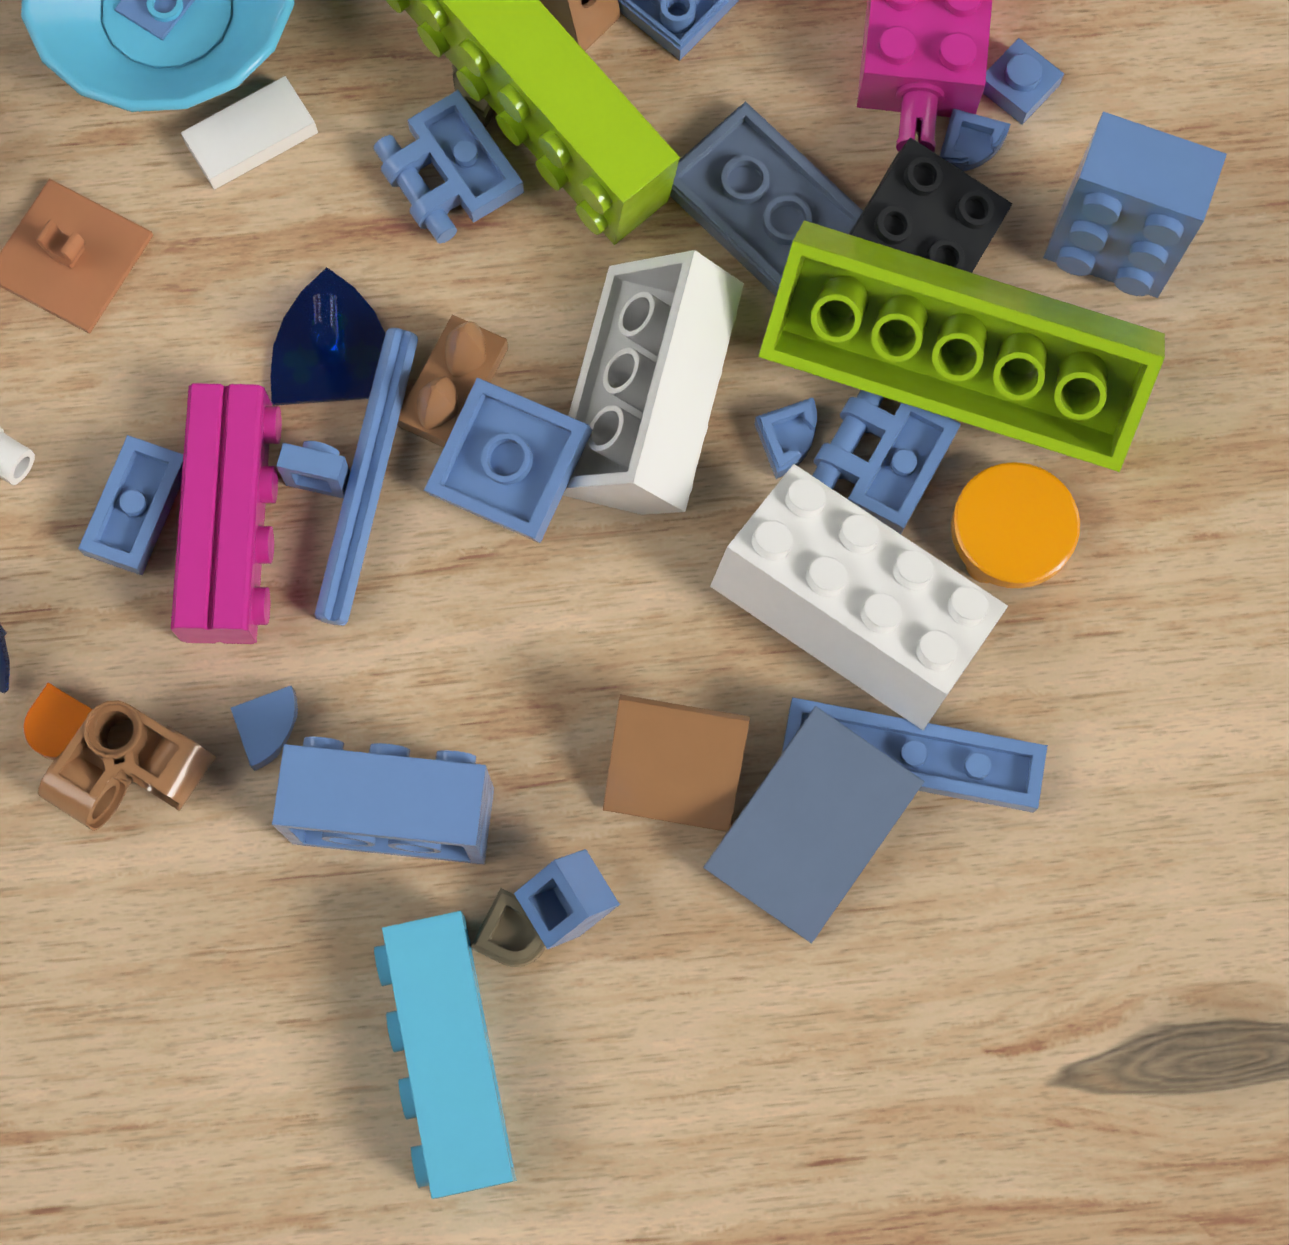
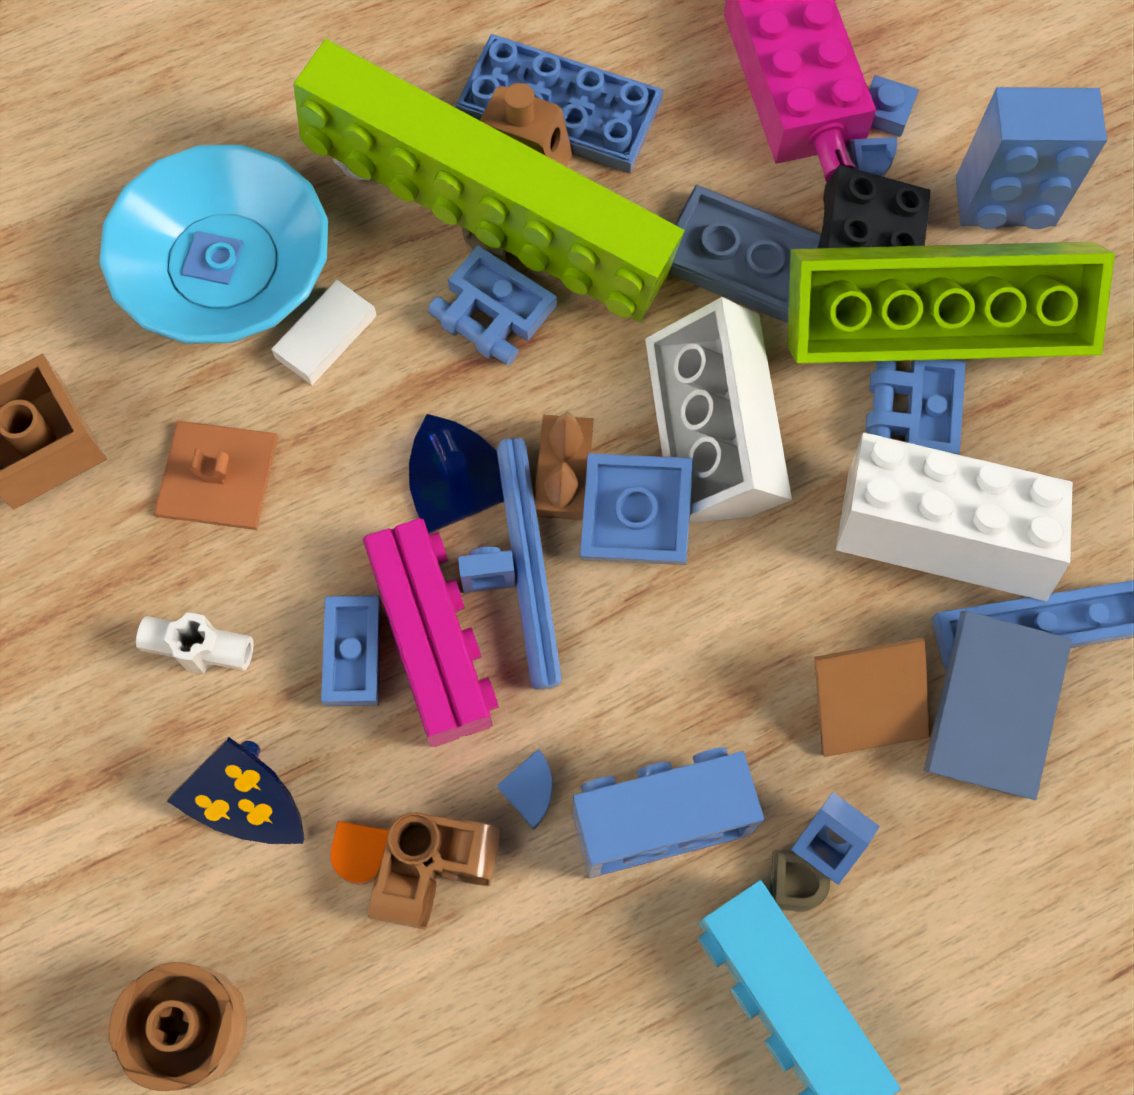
camera: 20 degrees left, 5 degrees down
medium blue tile [754,397,817,479] -> none
light orange tile [951,462,1080,588] -> none

